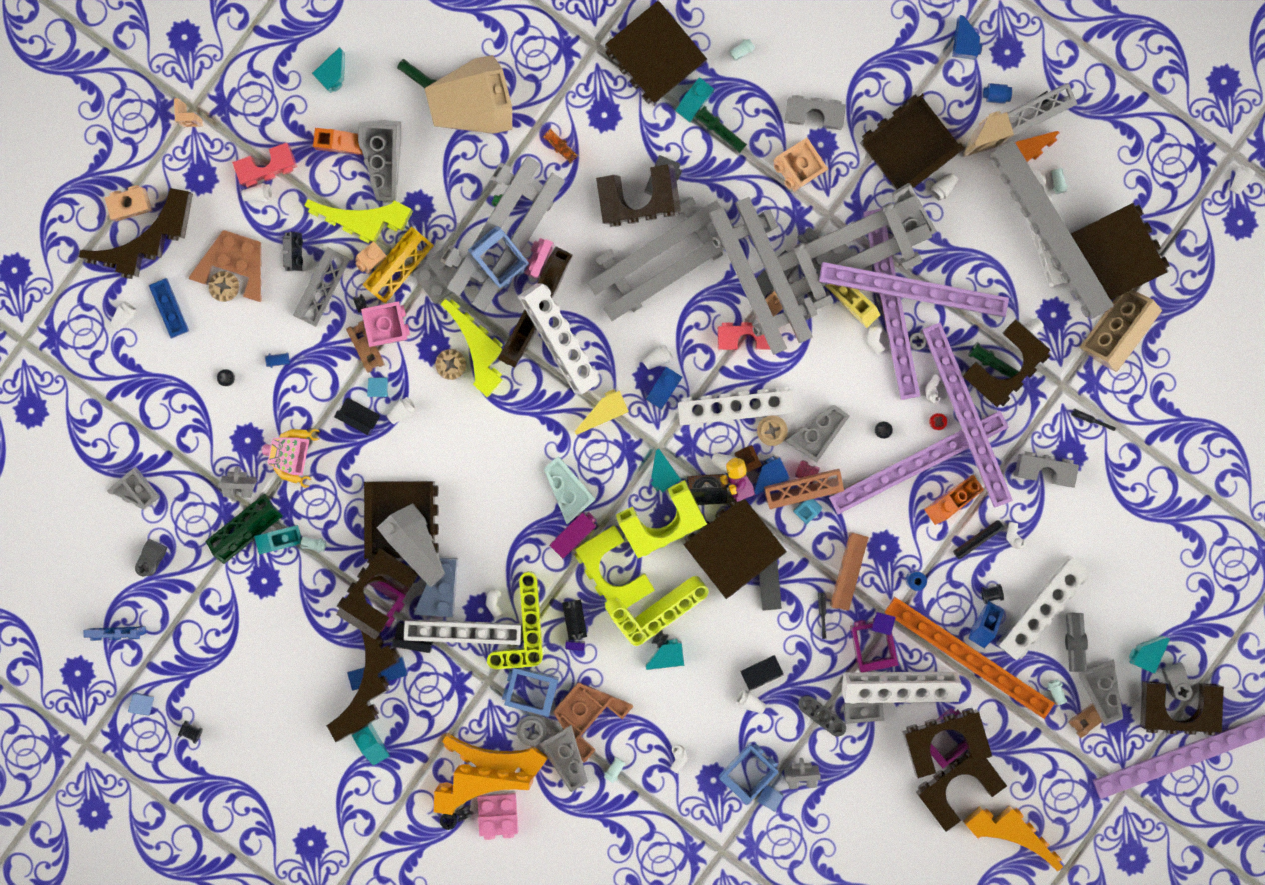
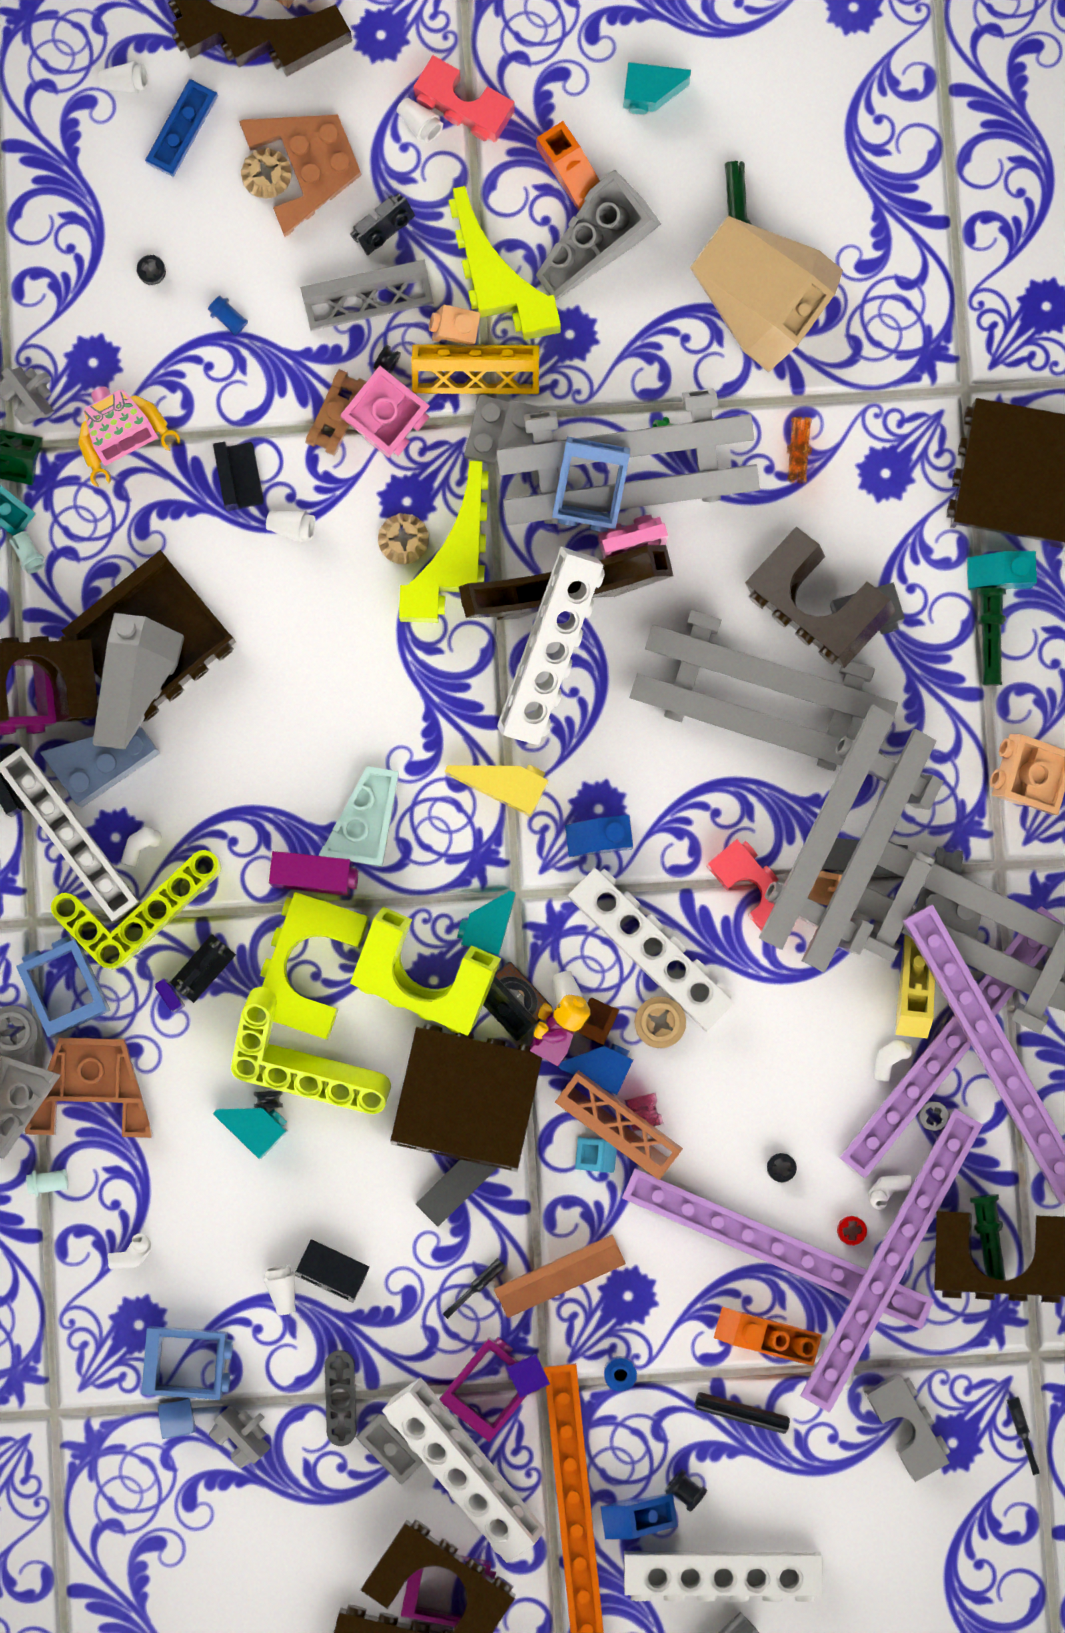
camera: 60 degrees right, 5 degrees down
medium azure slope [367,378,388,397] -> none
white cone [643,345,673,370] -> none
light grey wing [785,405,850,463] -> none
white arm [1006,522,1026,549] -> none

